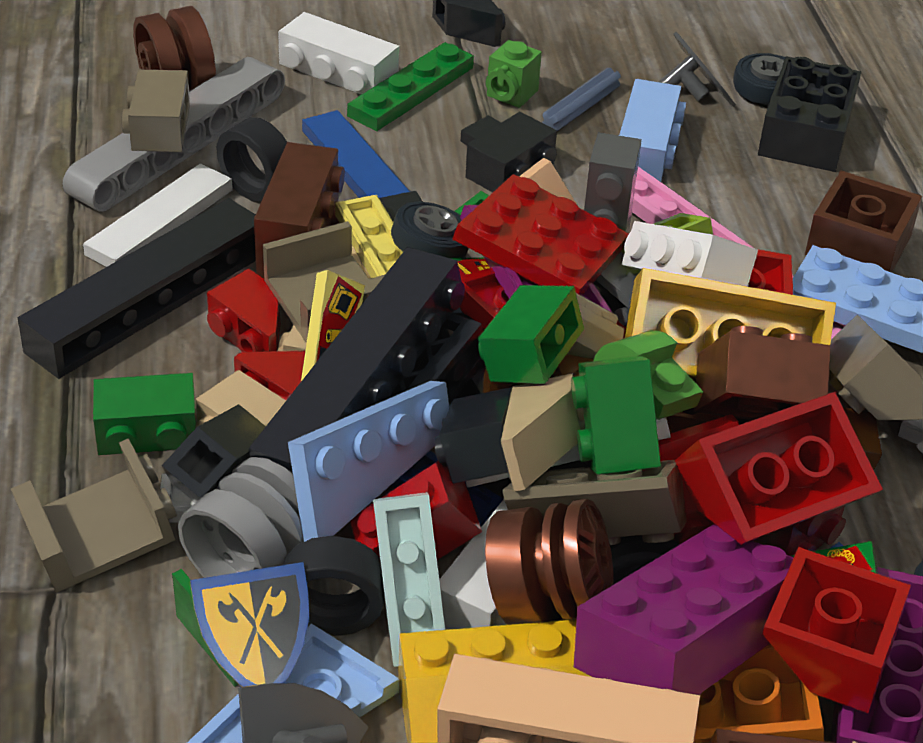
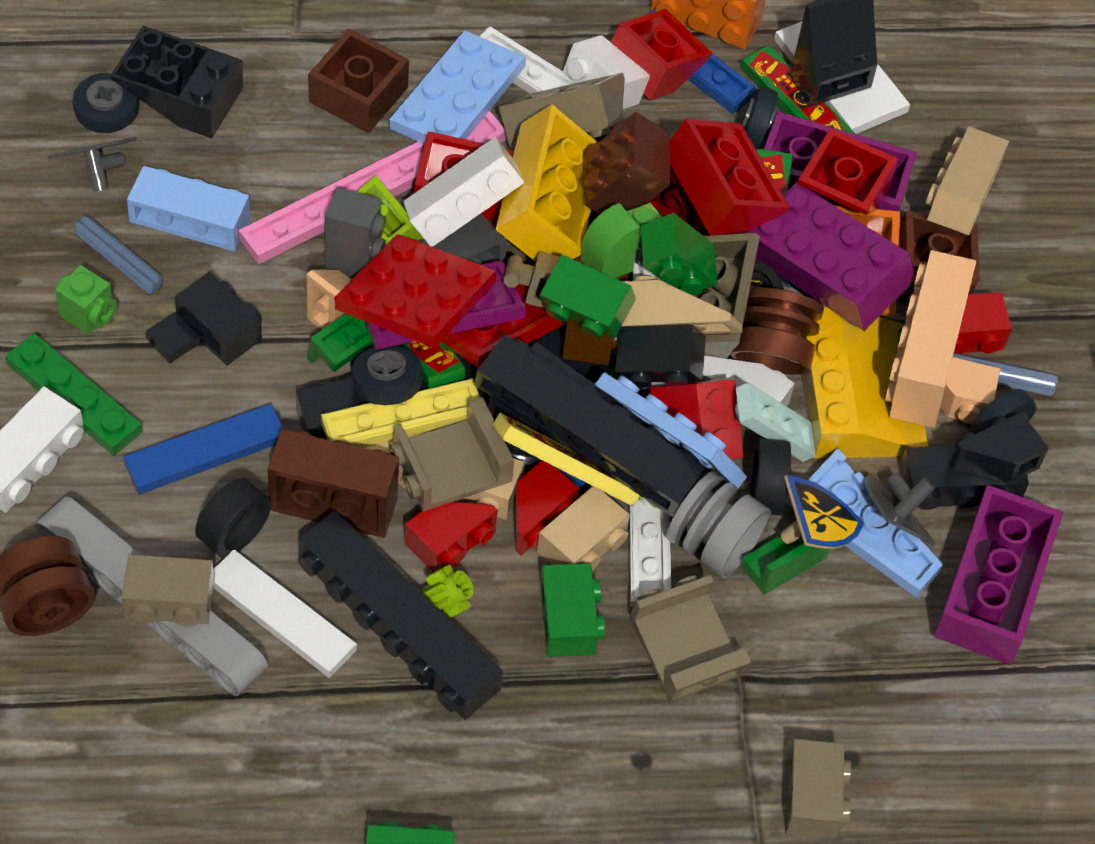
camera: 90 degrees left, 15 degrees up
black slope [162,404,266,503] -> none
none -> lime gear [423,565,474,619]

